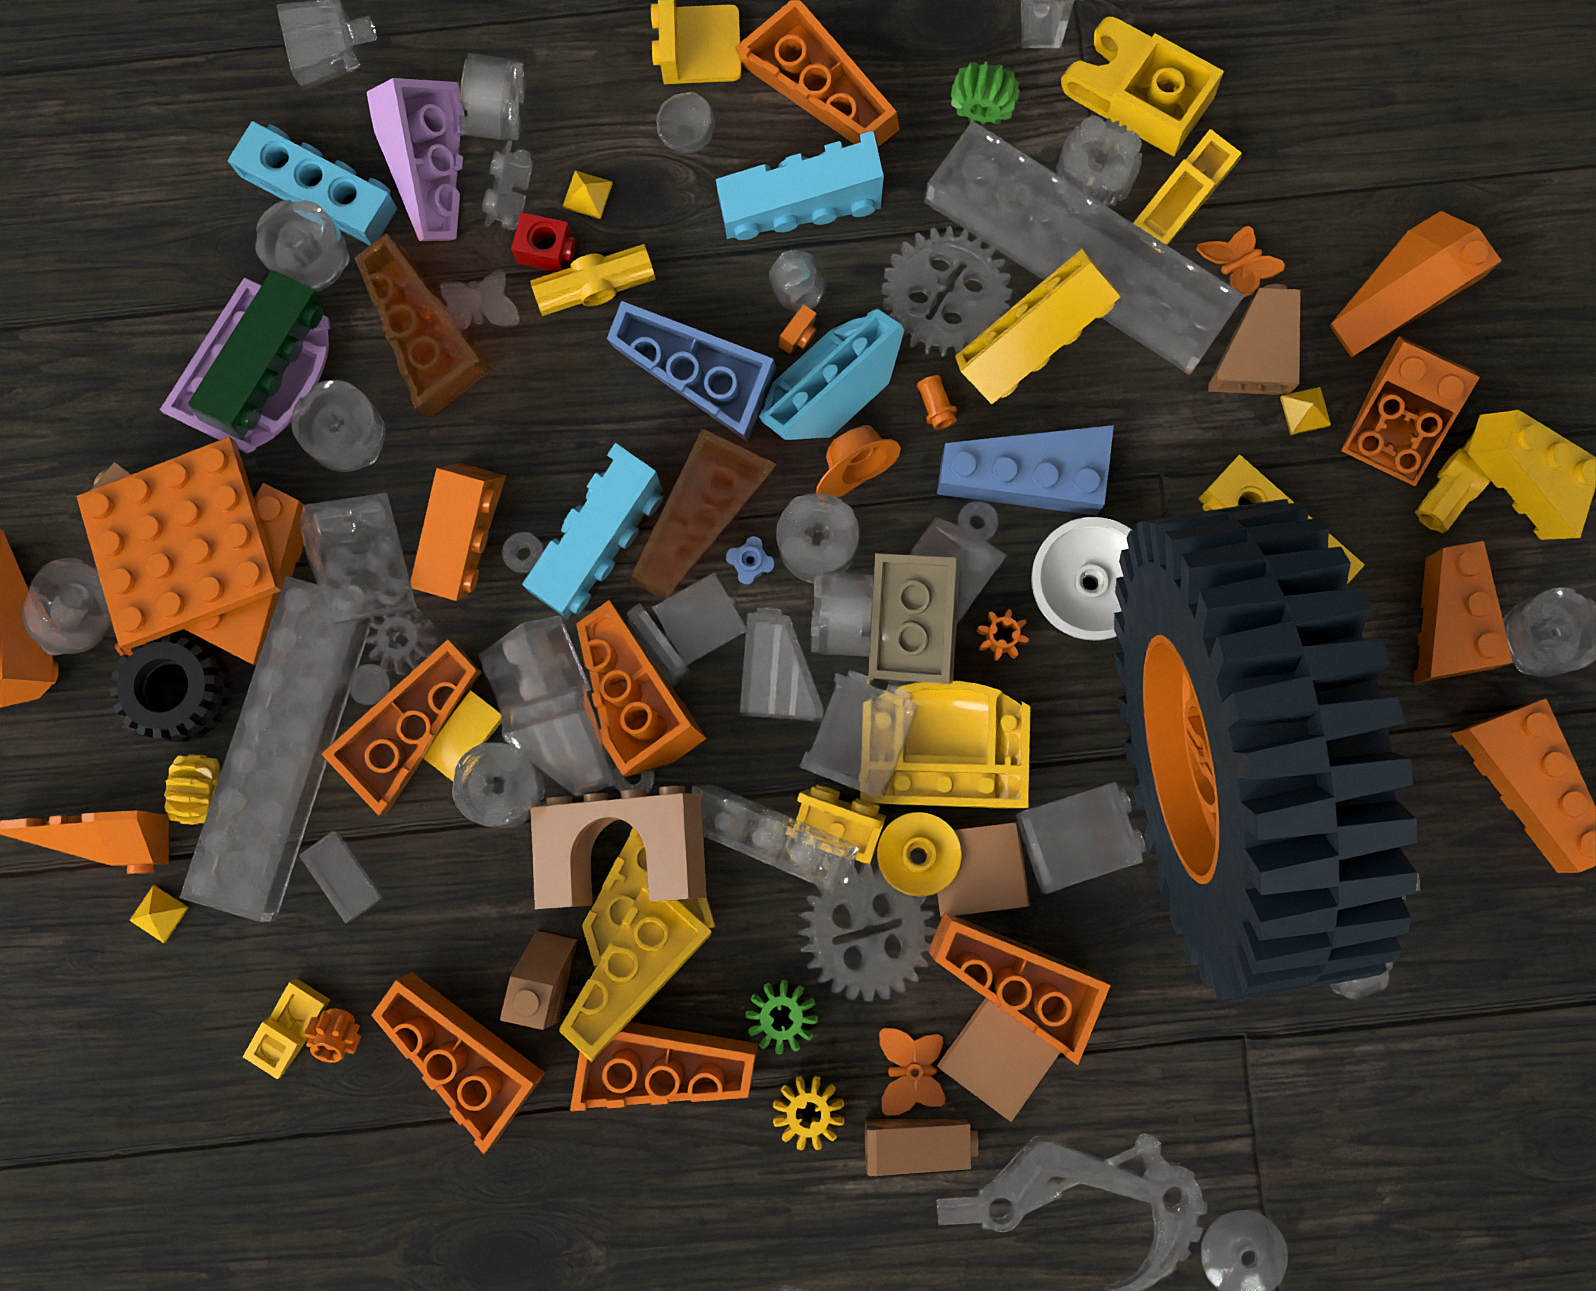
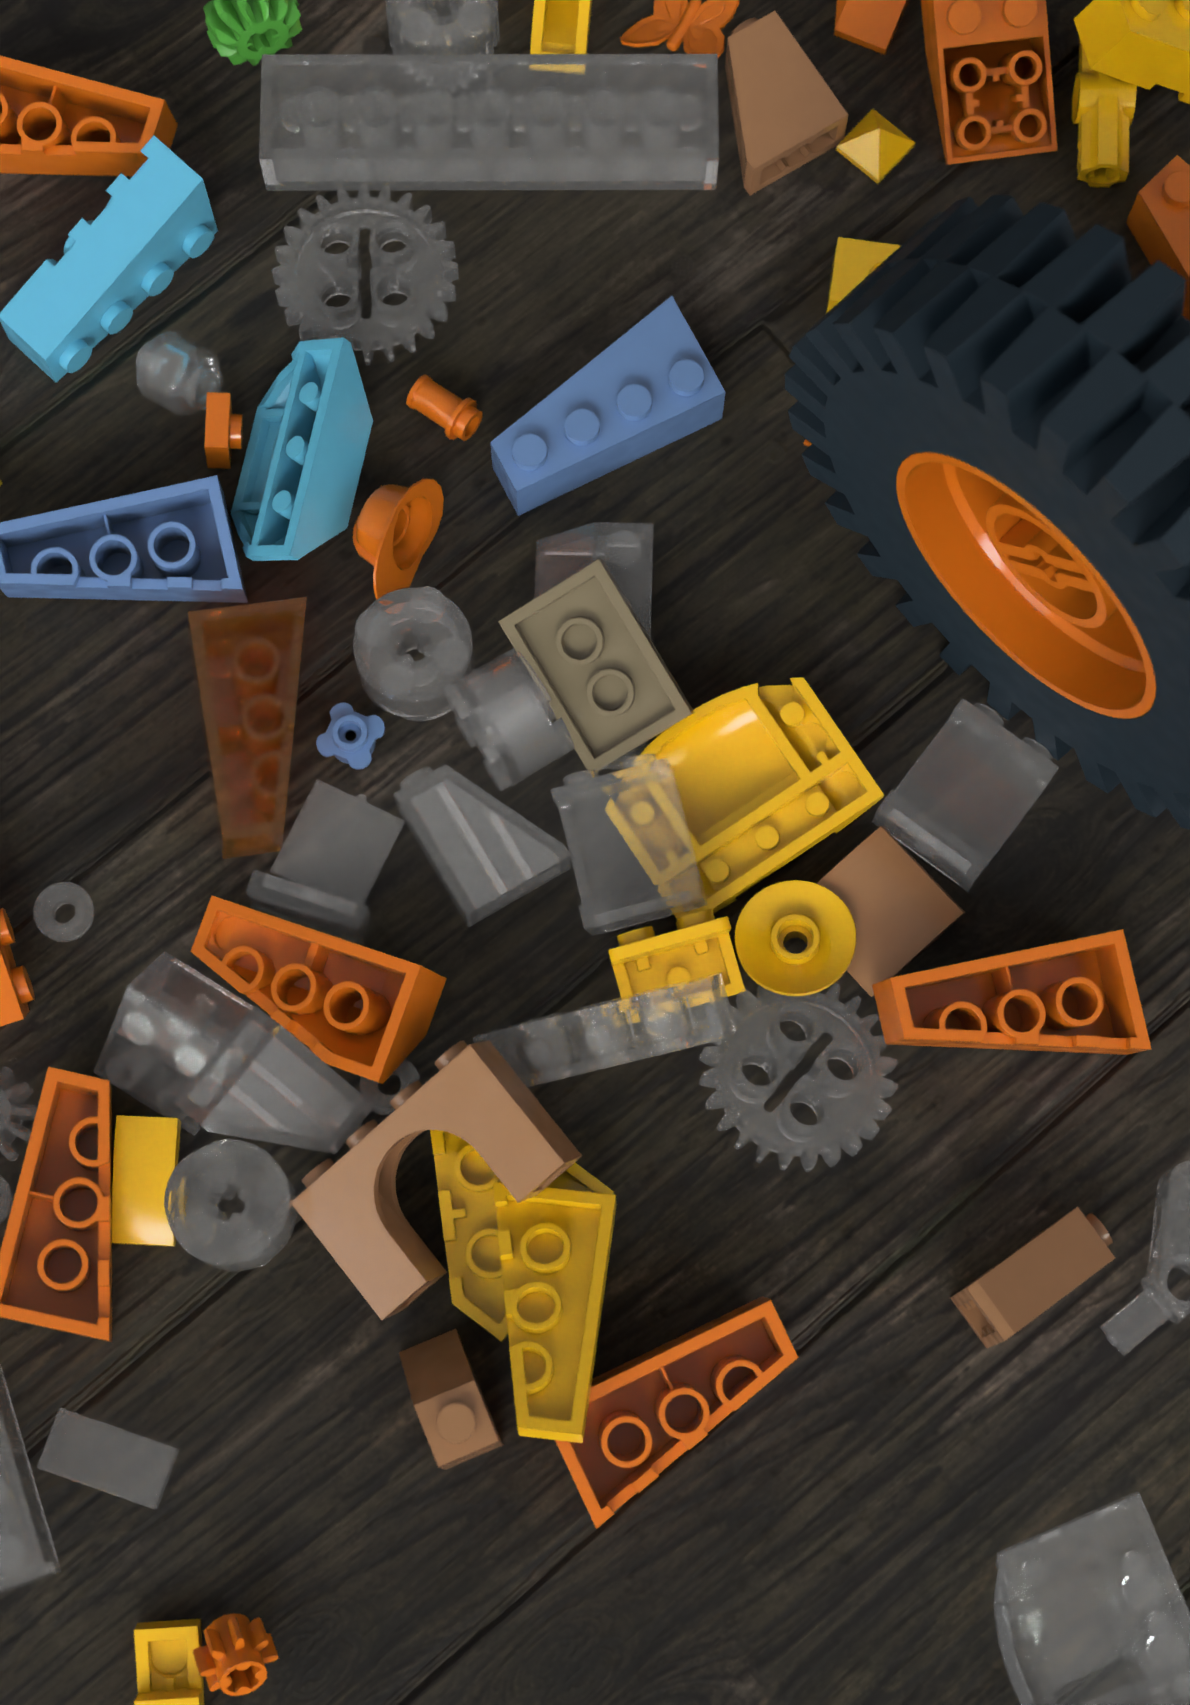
camera: 40 degrees left, 5 degrees down
orange wedge [371,972,545,1155] -> none
medium azure wedge [522,443,663,619] -> none
bright green gear [746,980,818,1054] -> none
yellow gear [773,1075,844,1150] -> none
orange piece [879,1028,946,1116] -> none
medium nougat slope [937,998,1060,1122] -> none
yellow brick [955,248,1121,404] -> none
clear plate [957,501,999,542] -> none
orange gear [977,609,1029,661] -> none
white dish [1031,517,1131,641] -> none

